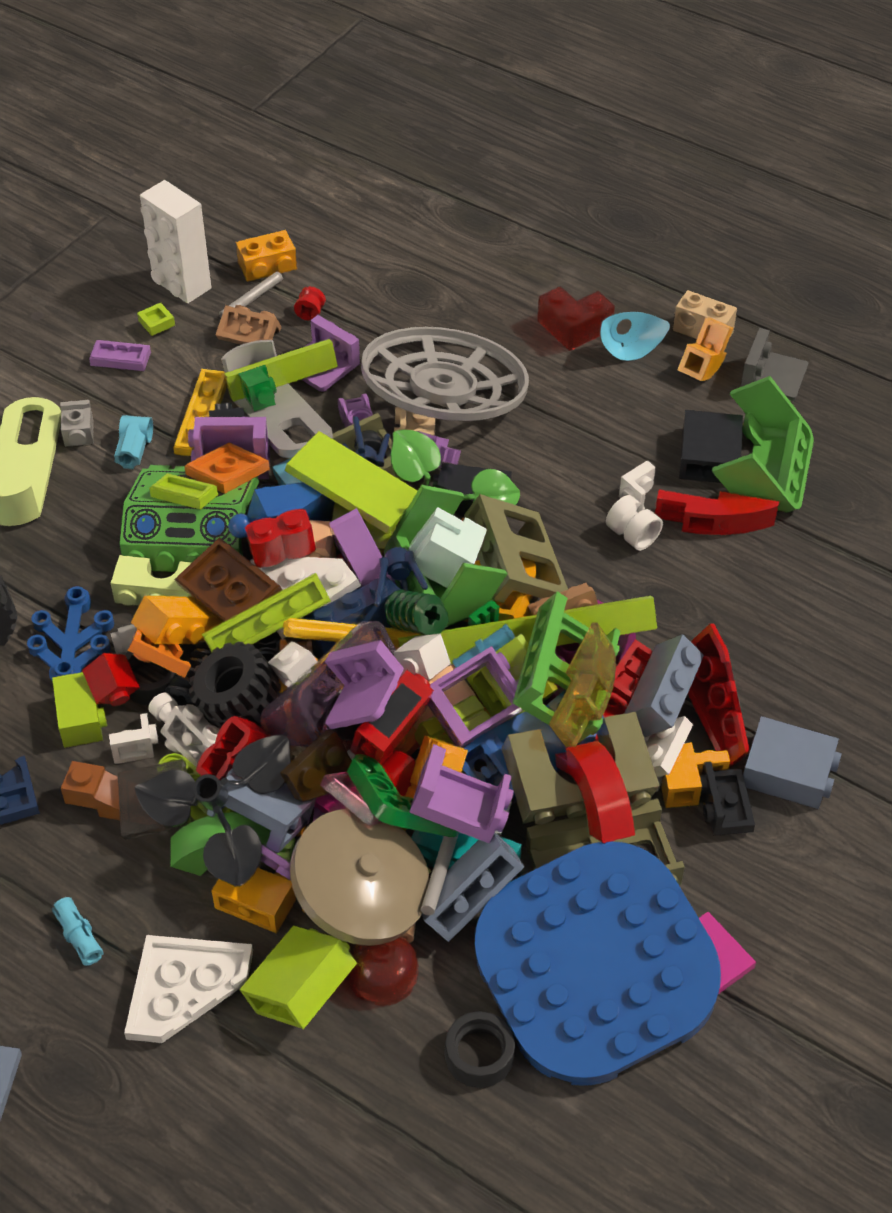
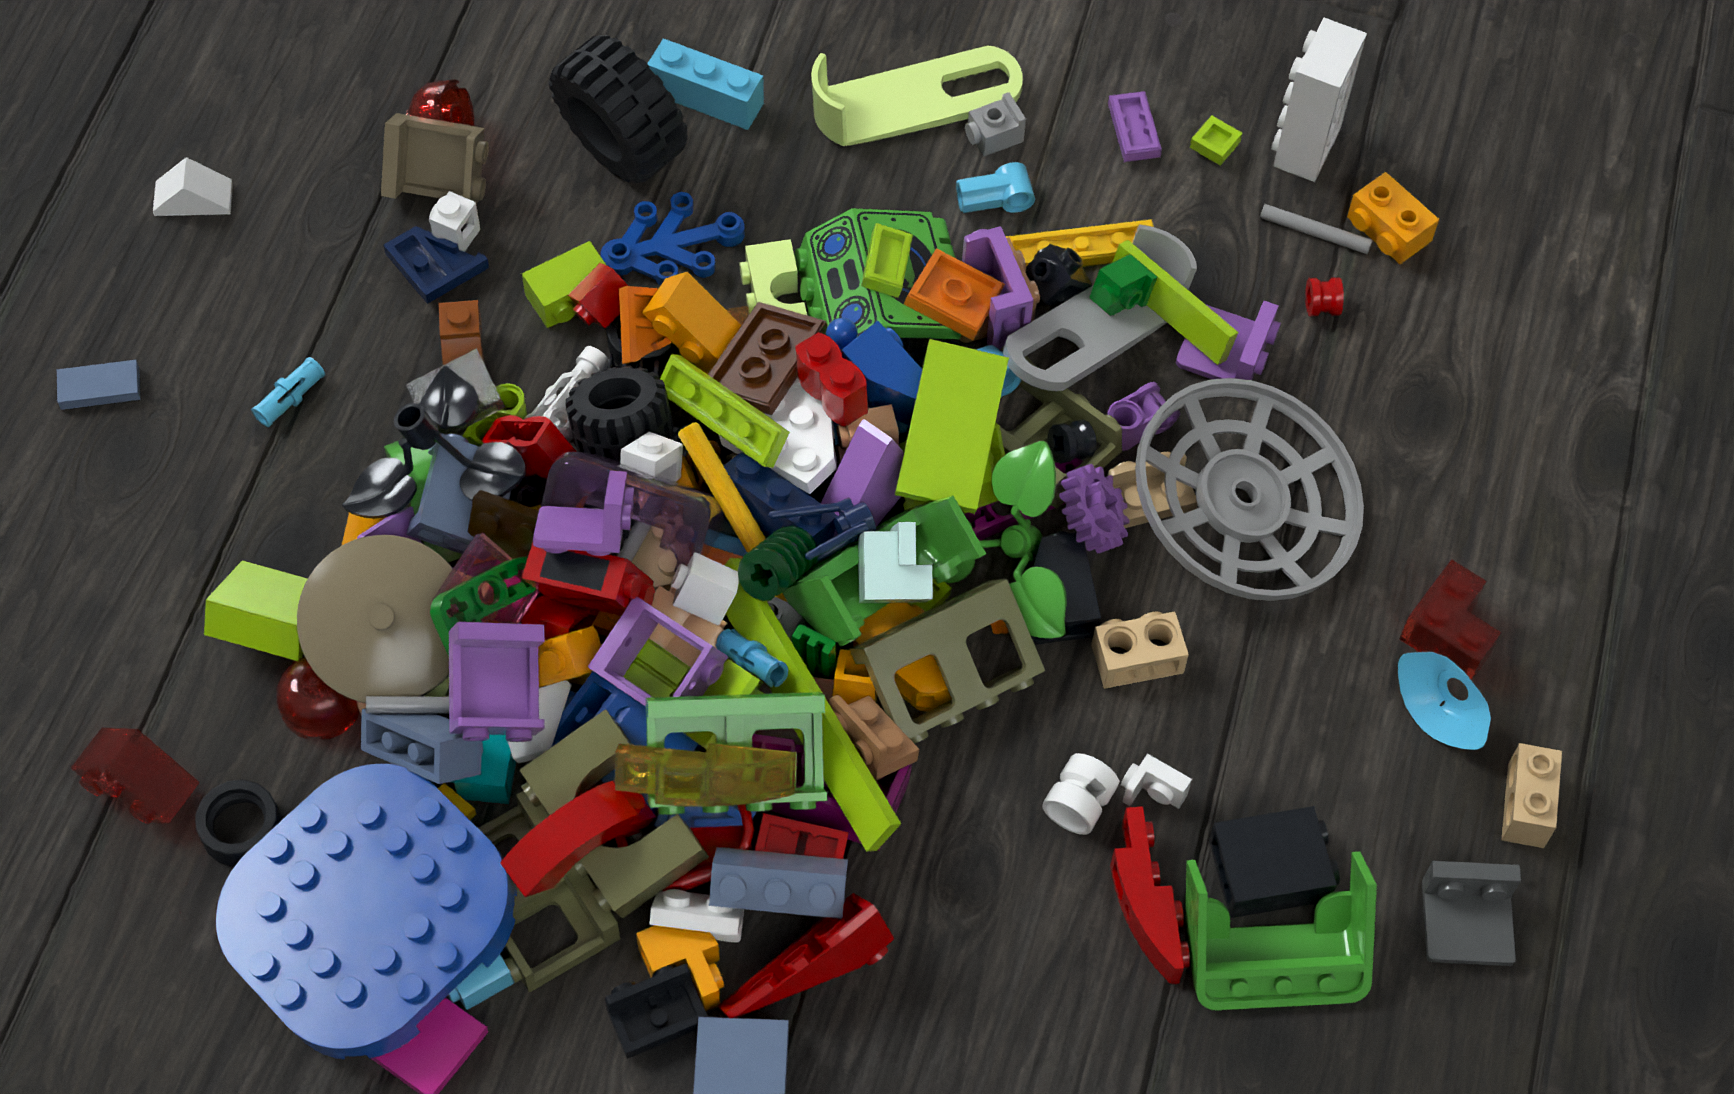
camera: 70 degrees right, 10 degrees up
white bracket [109,713,158,764] -> none
white plate [124,935,253,1043] -> none
medium nougat bracket [216,305,281,345] -> none
dark blue plant [342,416,390,467] -> none
light orange brick [677,317,733,381] -> none
none -> clear red brick [71,728,200,824]
none -> tan brick [1091,611,1189,689]

